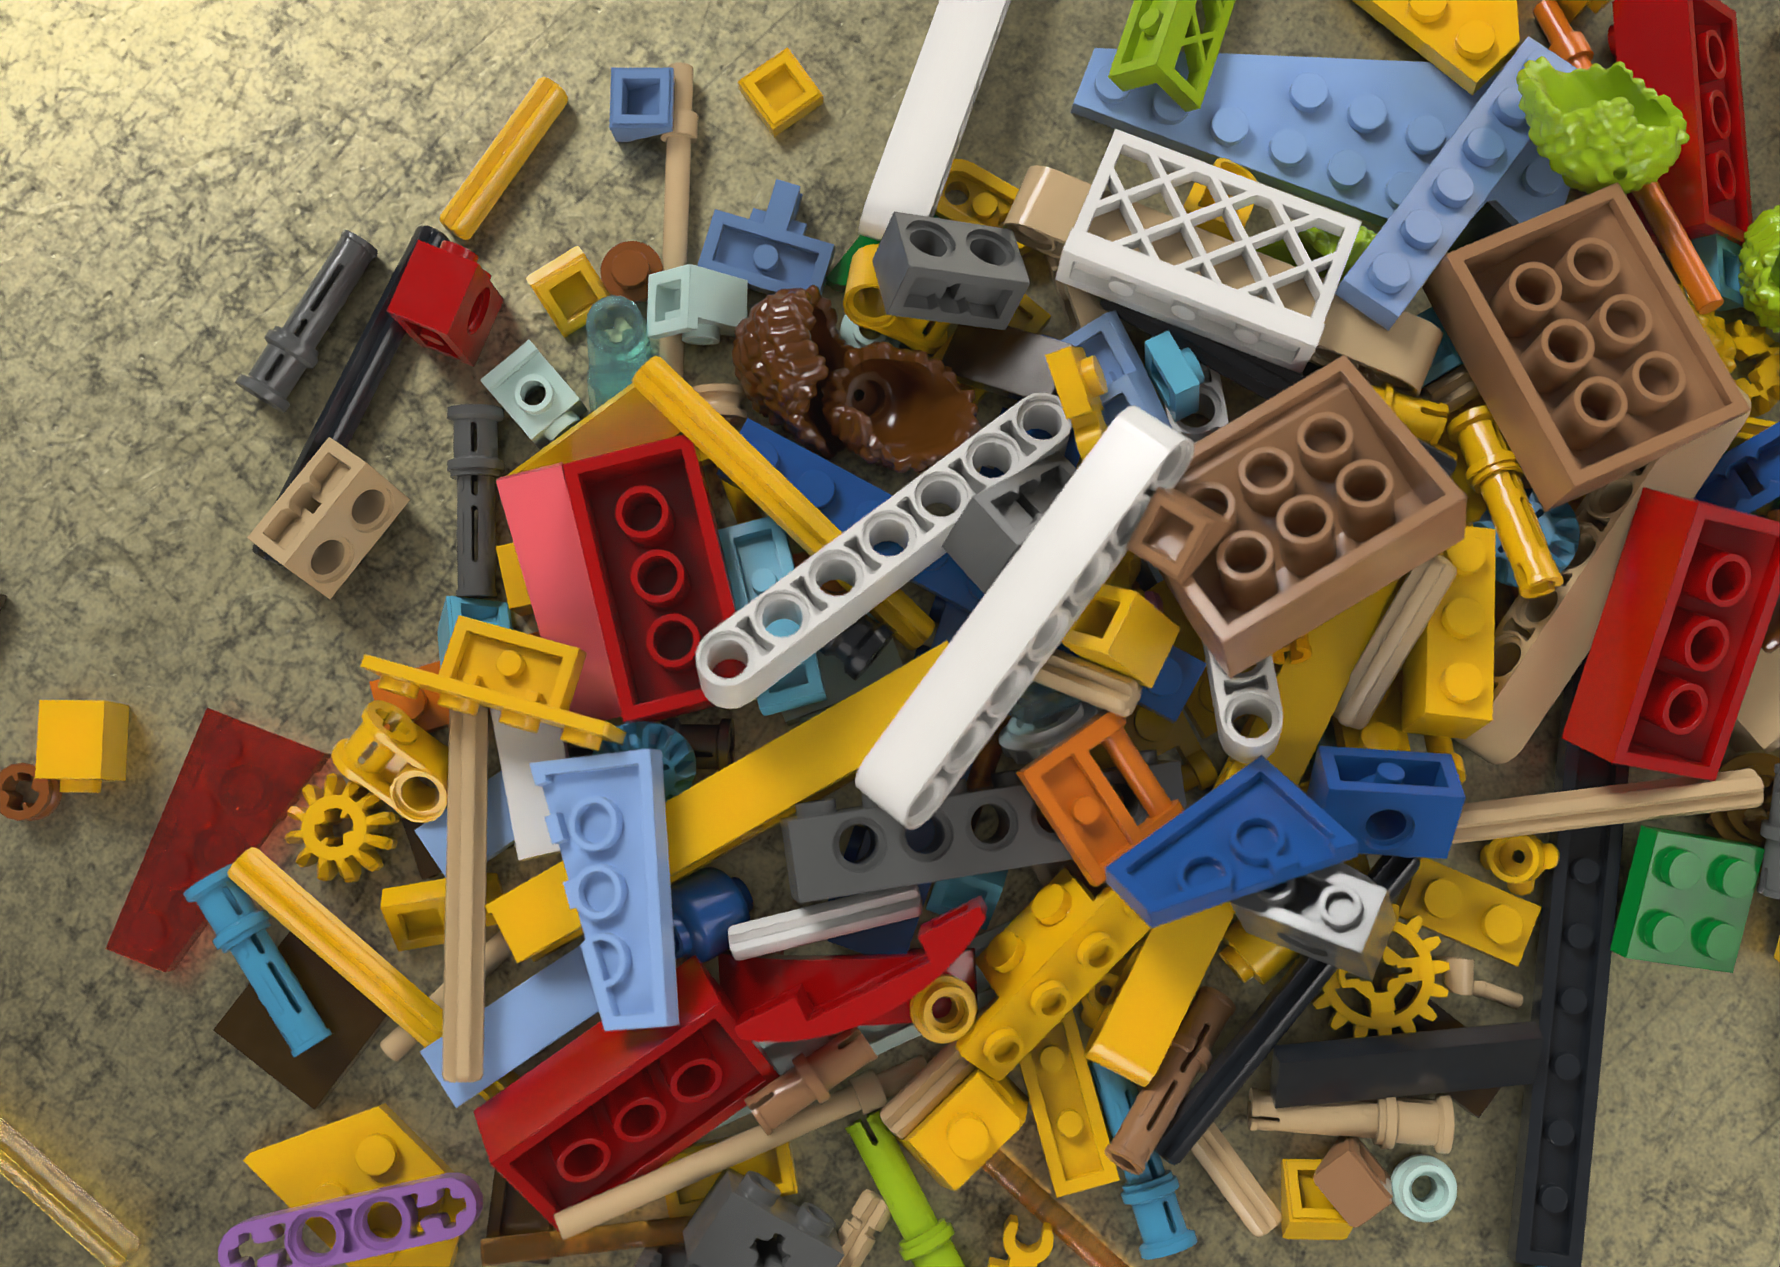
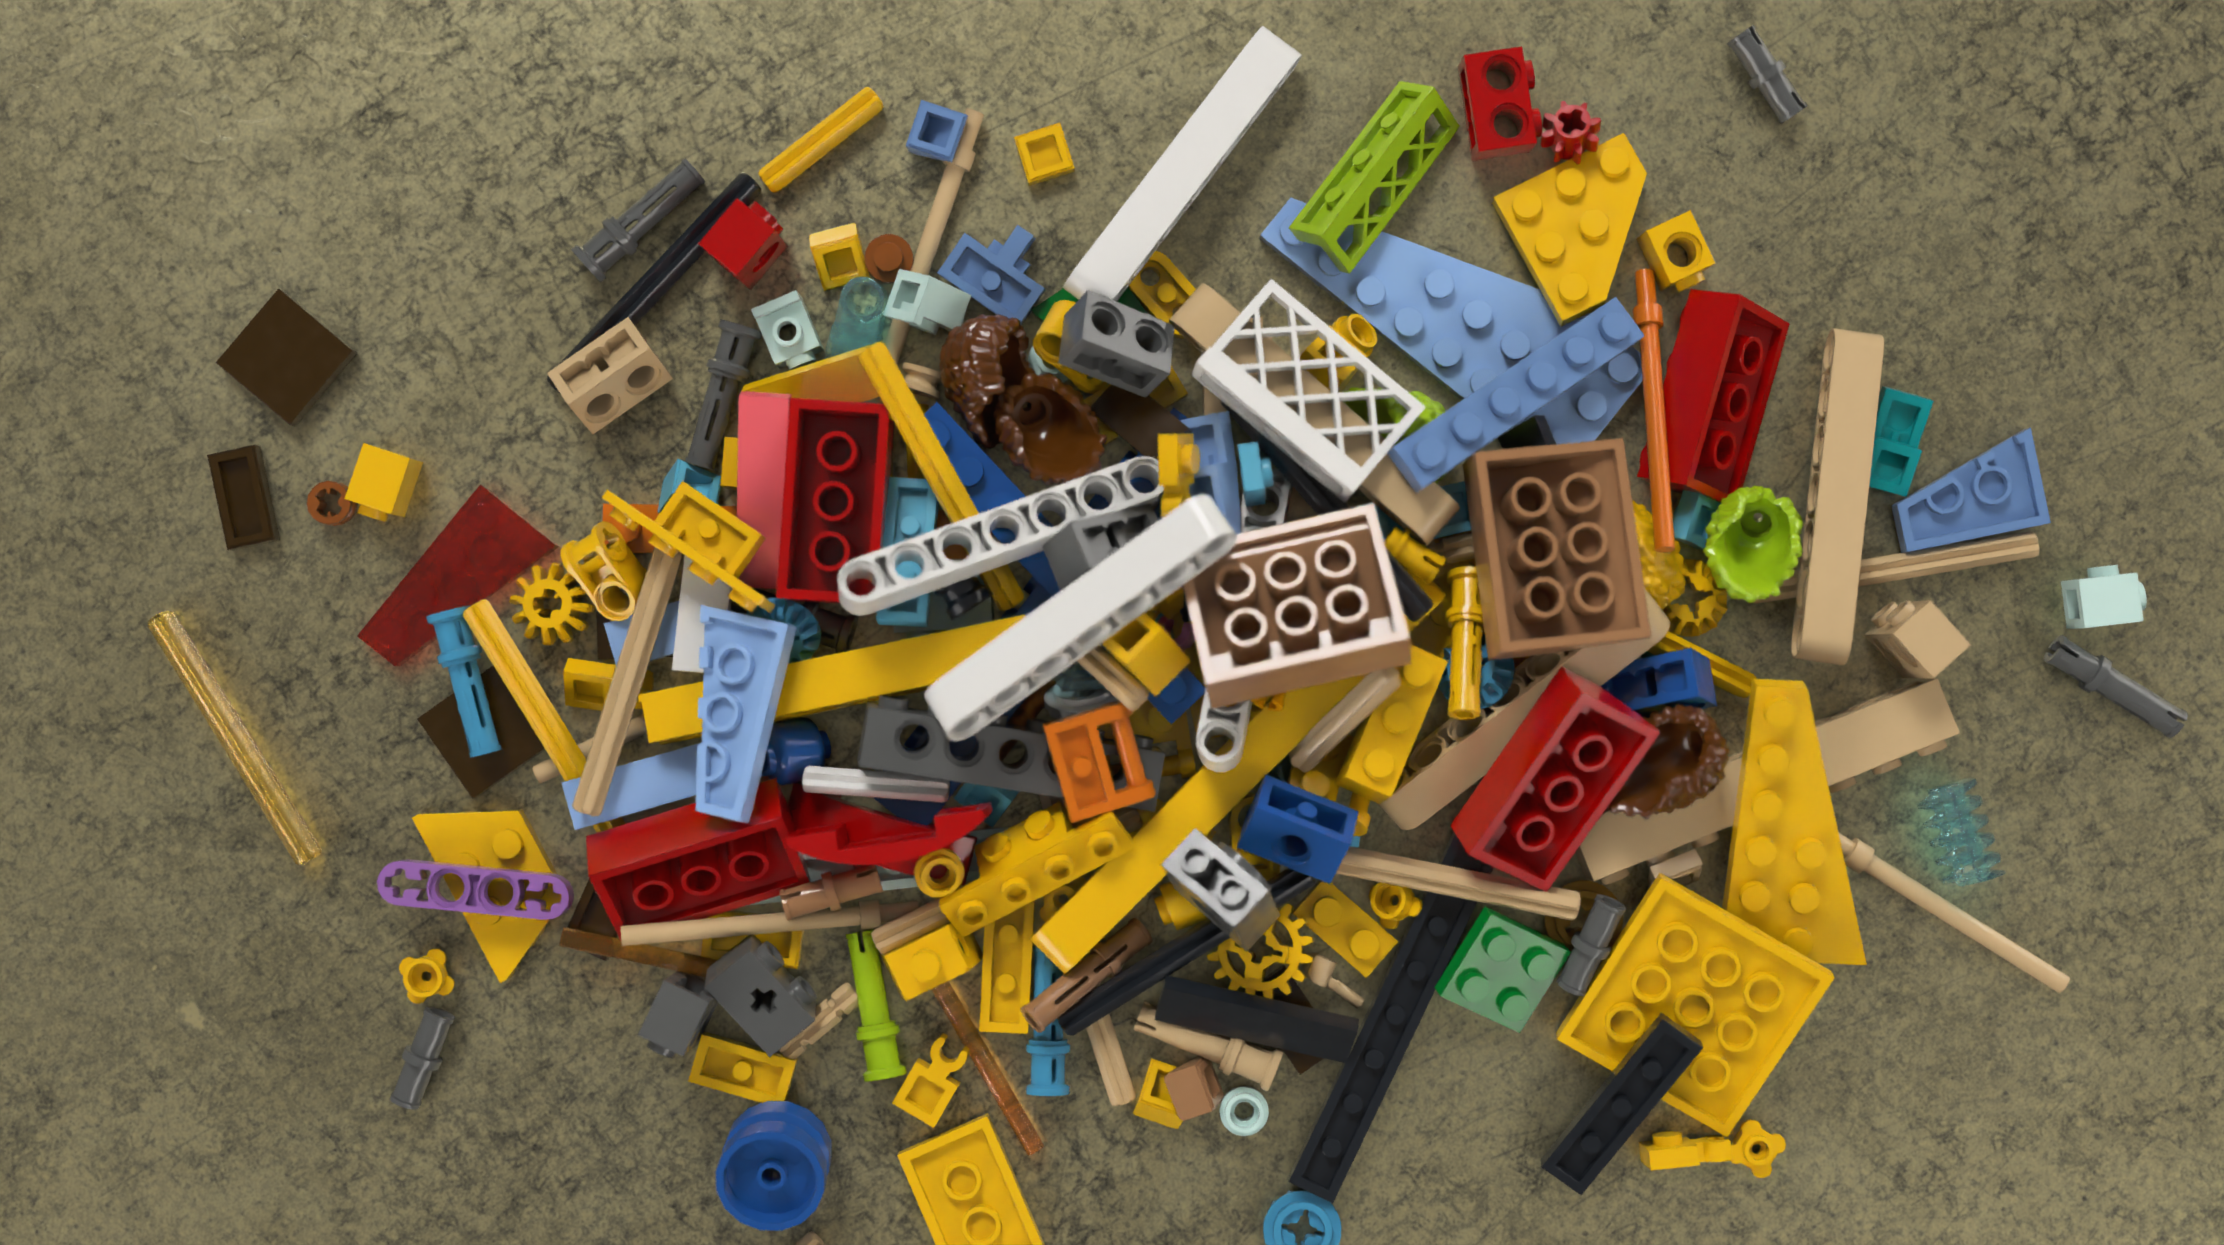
camera: 25 degrees right, 5 degrees up
blue wing [1105,755,1359,928] -> none
medium nougat slope [1125,487,1232,583] -> none
lime piece [1516,56,1689,195] -> none

